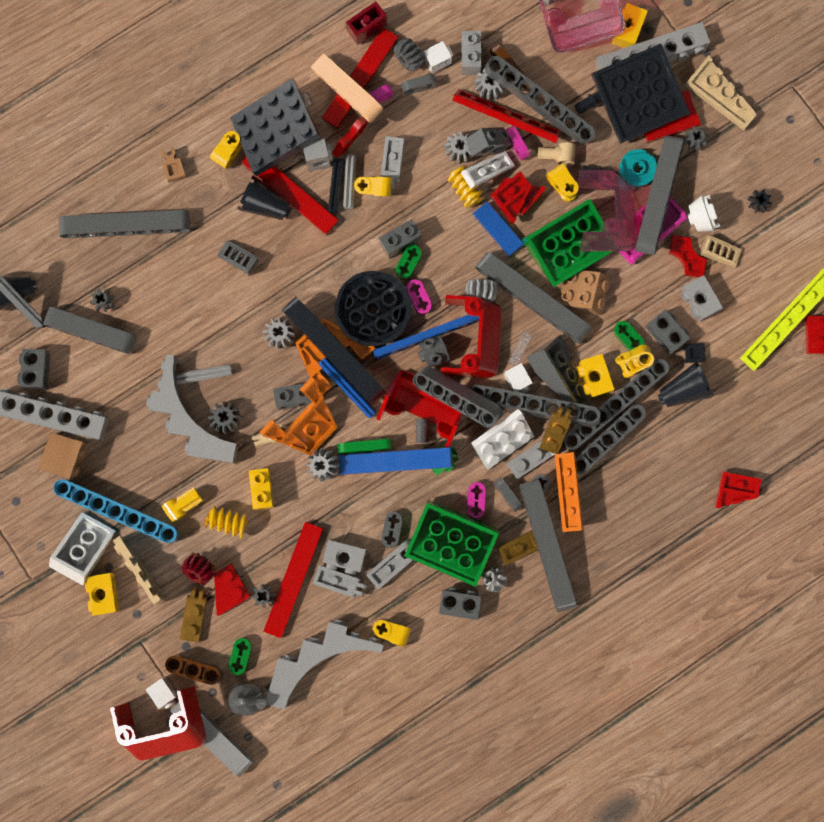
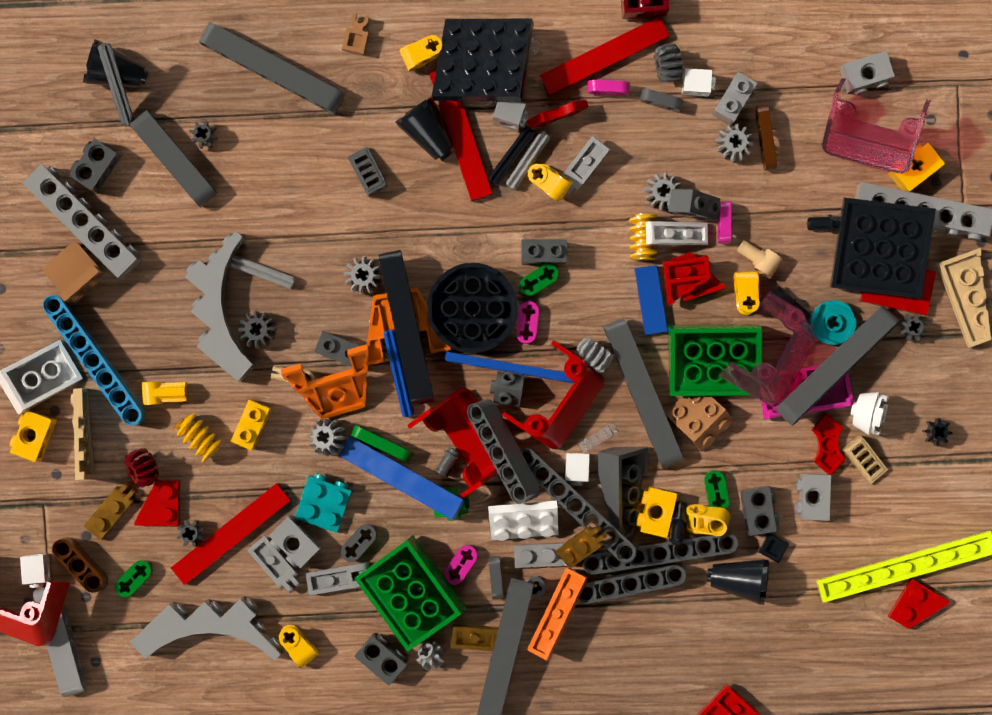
camera: 30 degrees right, 5 degrees up
dark grey piece [228,684,267,716] -> none
light nougat beam [310,53,383,123] -> none
red tile [452,89,561,143] -> none
dark grey beam [485,56,595,145] -> none
none -> teal plate [294,473,353,533]
none -> black axle [669,501,688,545]

